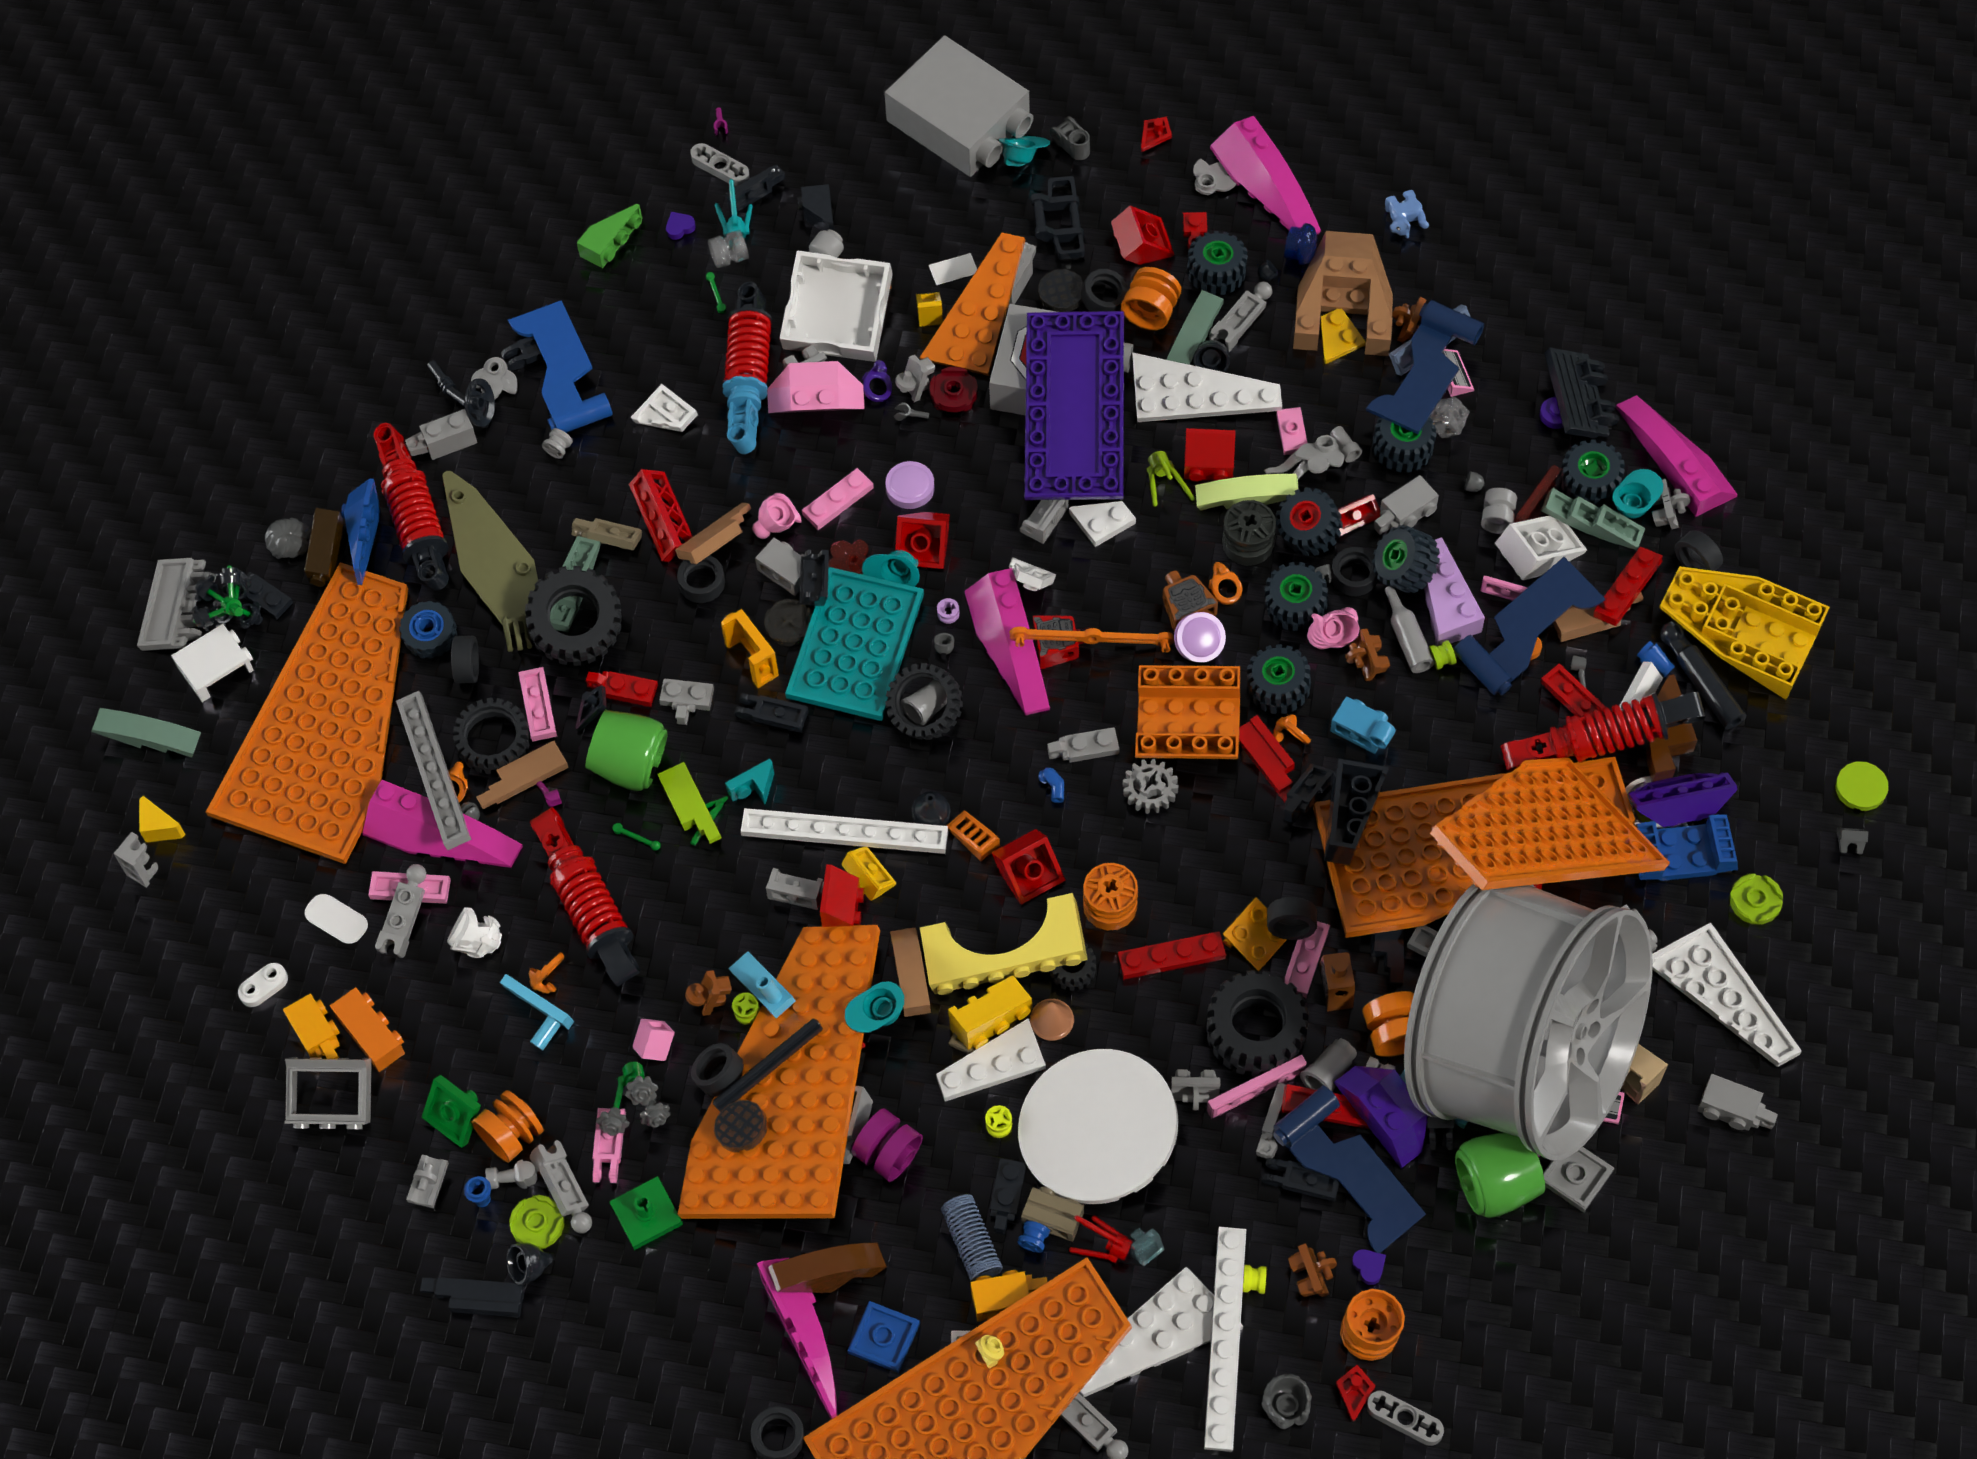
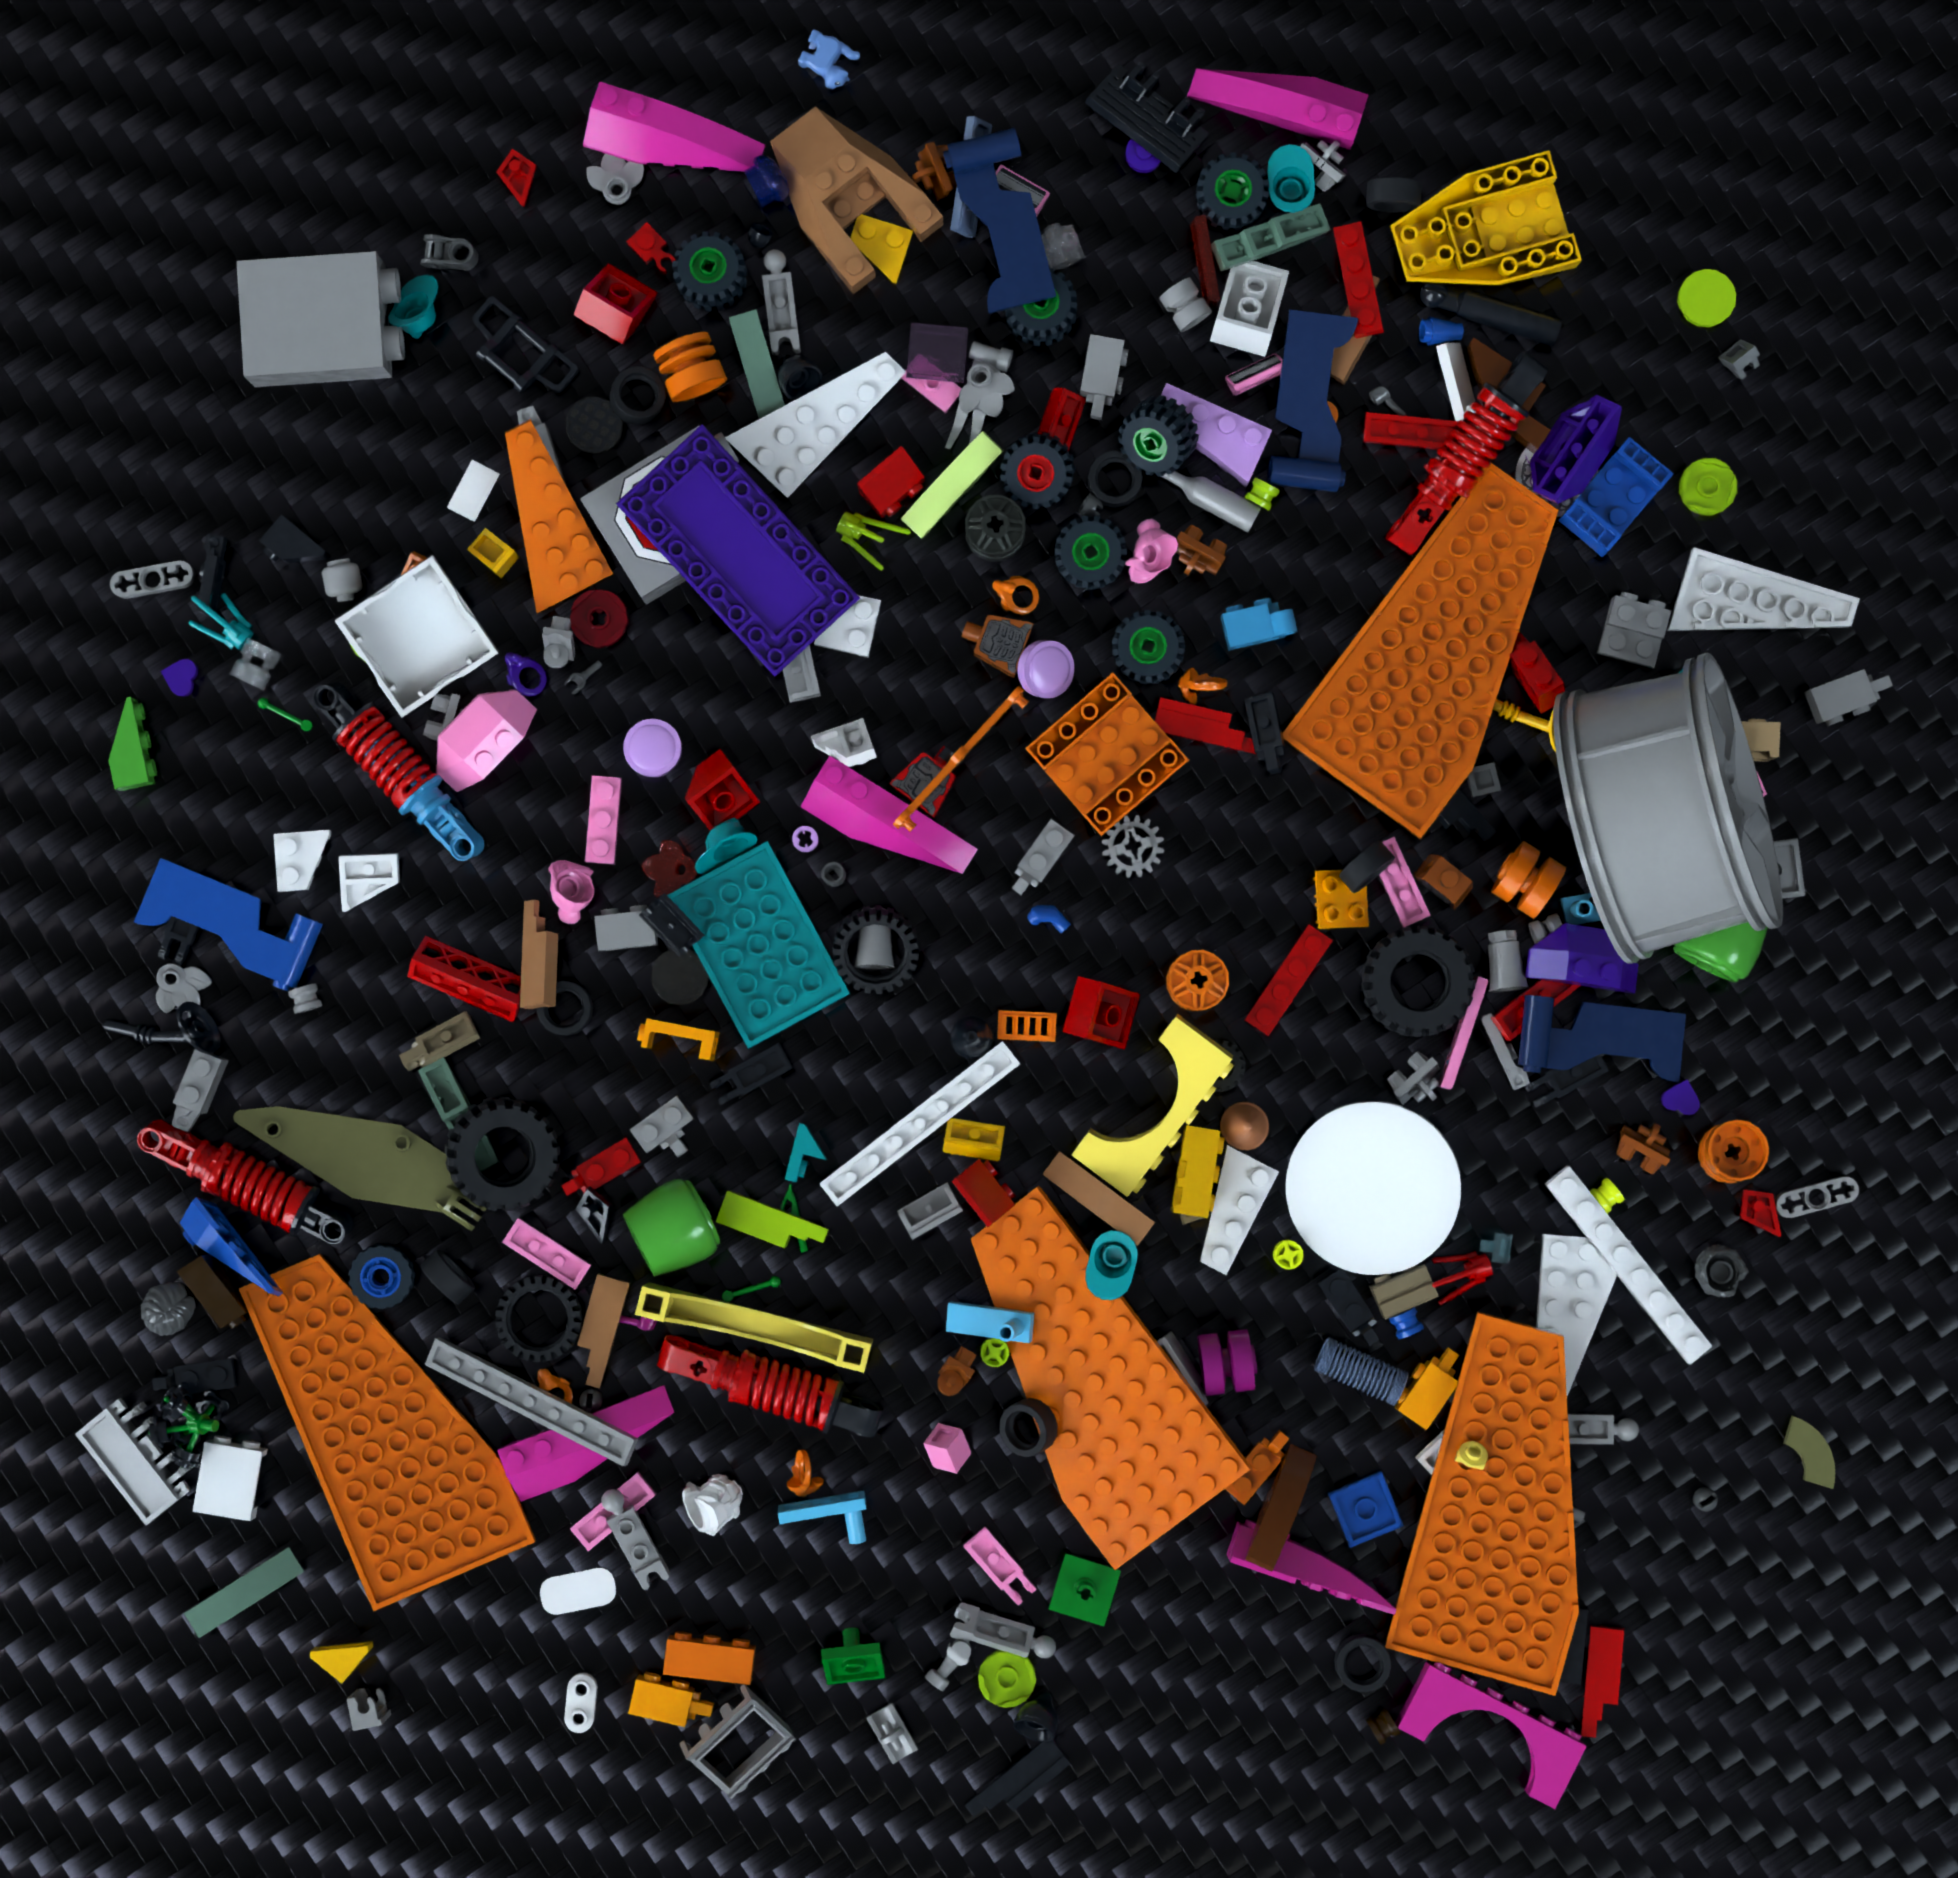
camera: 45 degrees left, 25 degrees up
blue cone [464,1176,491,1207] -> none
orange wheel [471,1090,544,1163] -> none
dark grey plant [596,1062,670,1136] -> none
black axle [713,1018,823,1112] -> none
magenta hand [714,108,728,135] -> none
tile [714,1100,767,1152] -> none
black wedge [1324,759,1389,865] -> none
orange wing [1430,758,1670,890] -> none
dark grey hinge [1464,471,1484,492] -> none
none -> white wing [274,830,331,892]
none -> light yellow arch [635,1282,873,1373]
none -> clear purple tile [906,323,968,383]
none -> orange hinge [1225,1430,1289,1505]

